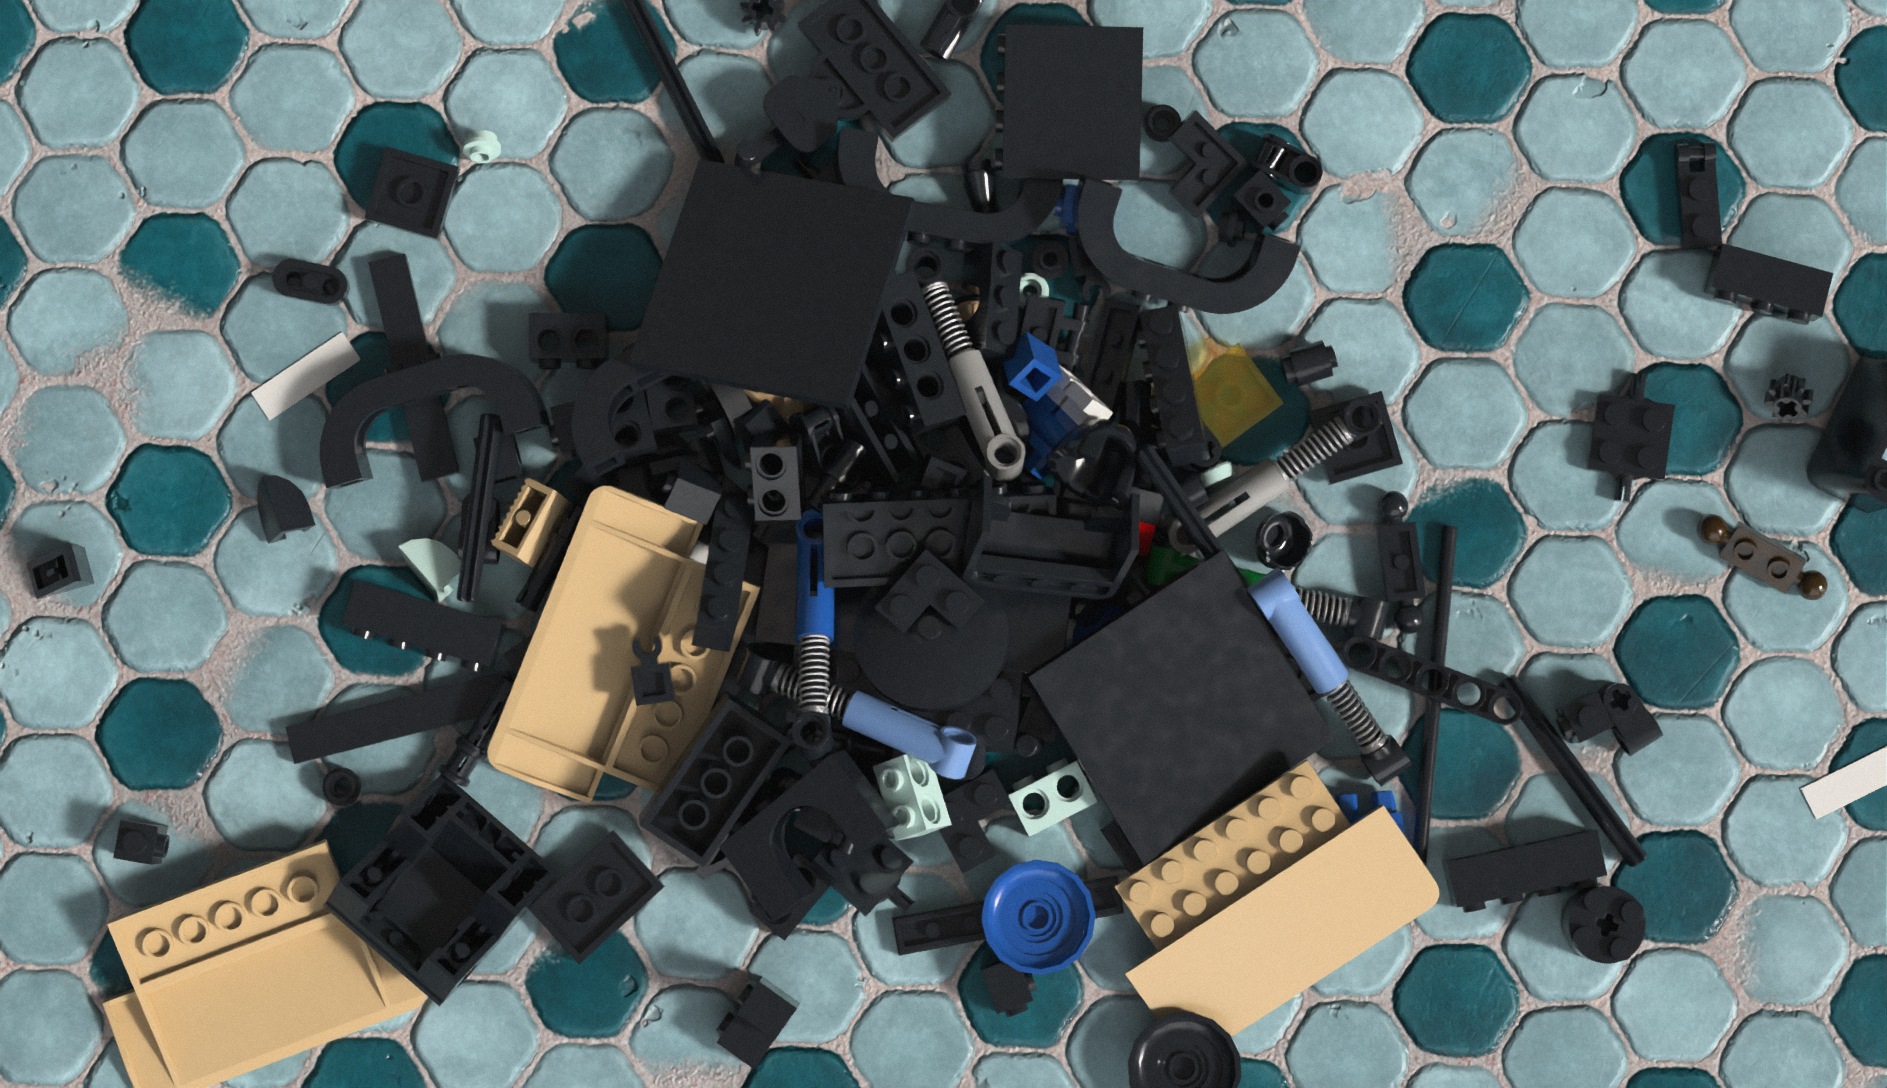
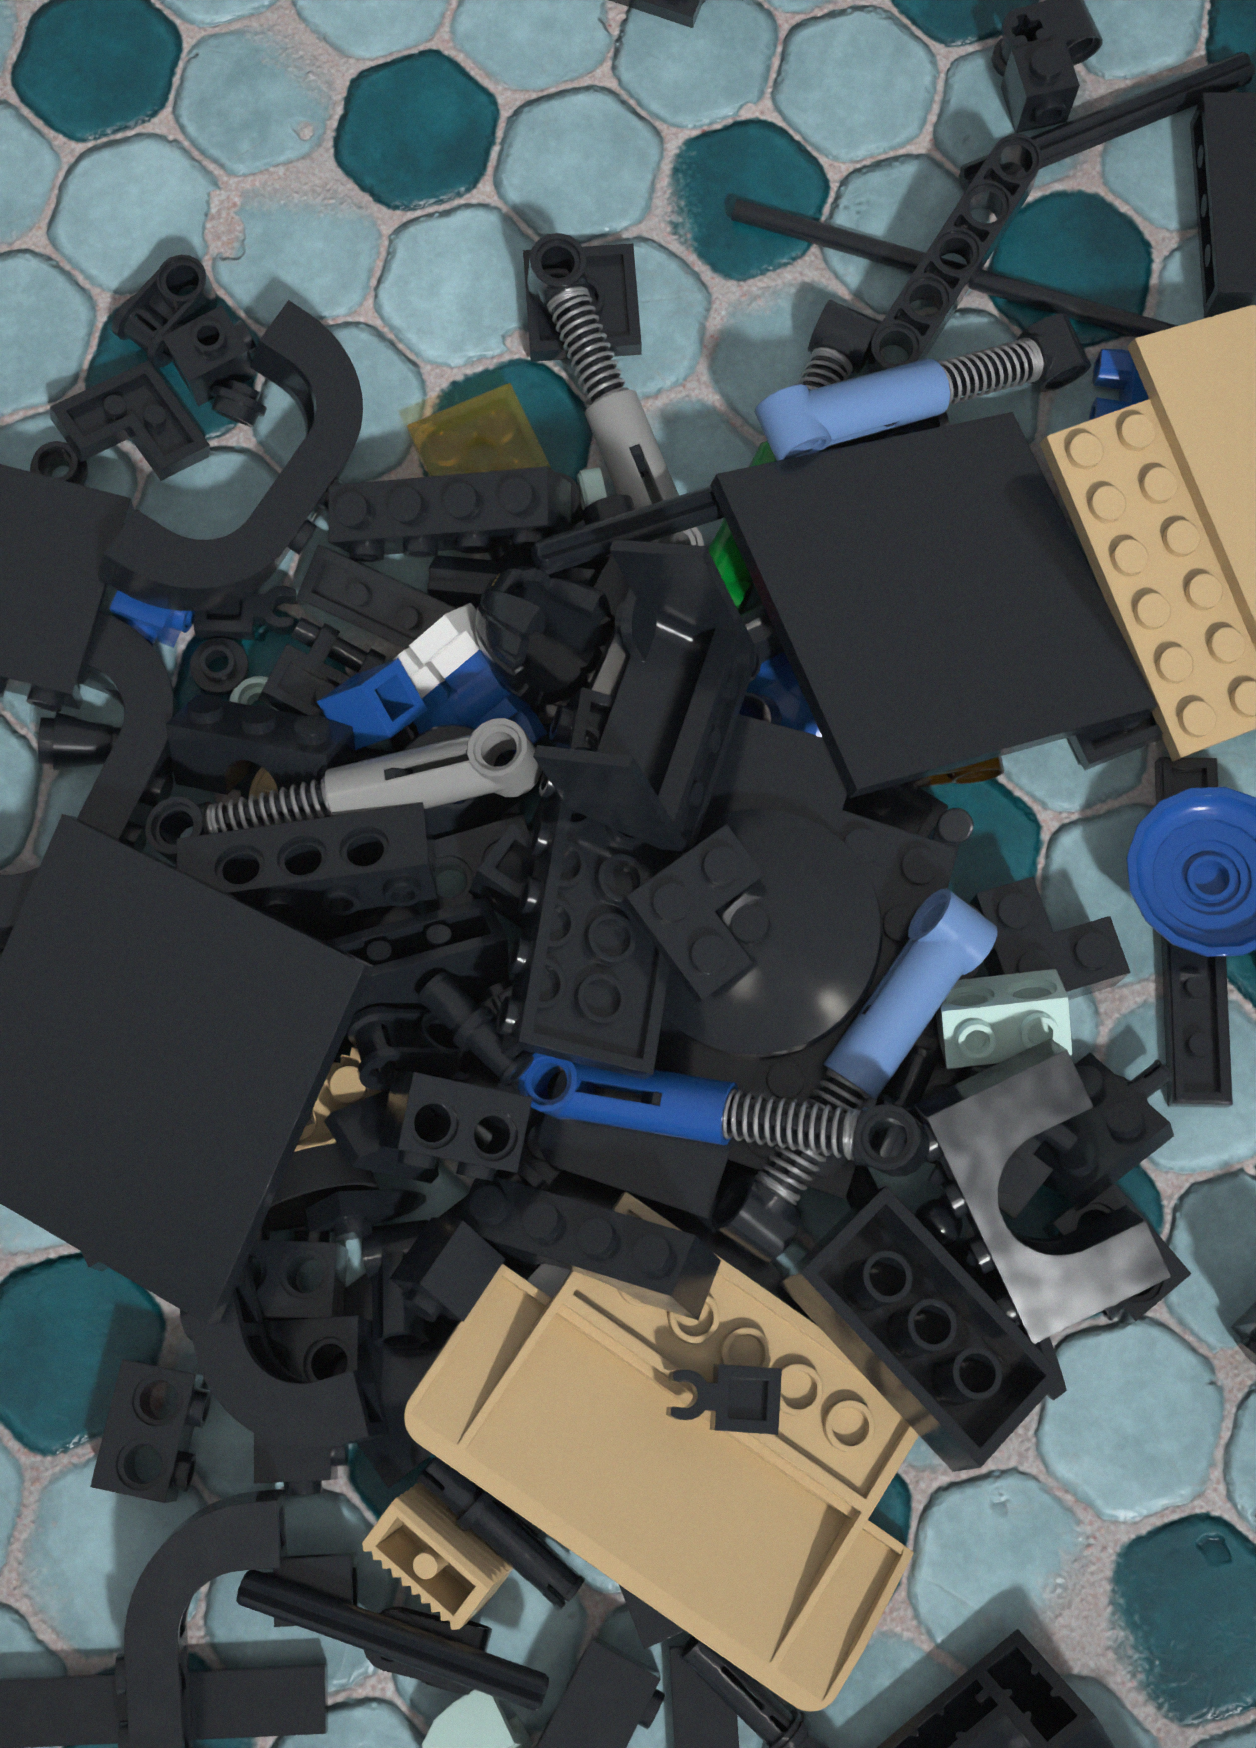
camera: 80 degrees left, 10 degrees down
black plate [528,830,665,965] -> none
light aqua brick [1008,758,1097,837] -> none
black hair [1255,511,1313,570] -> none
black brick [1279,340,1338,387] -> none
black plate [1376,491,1426,634] -> none

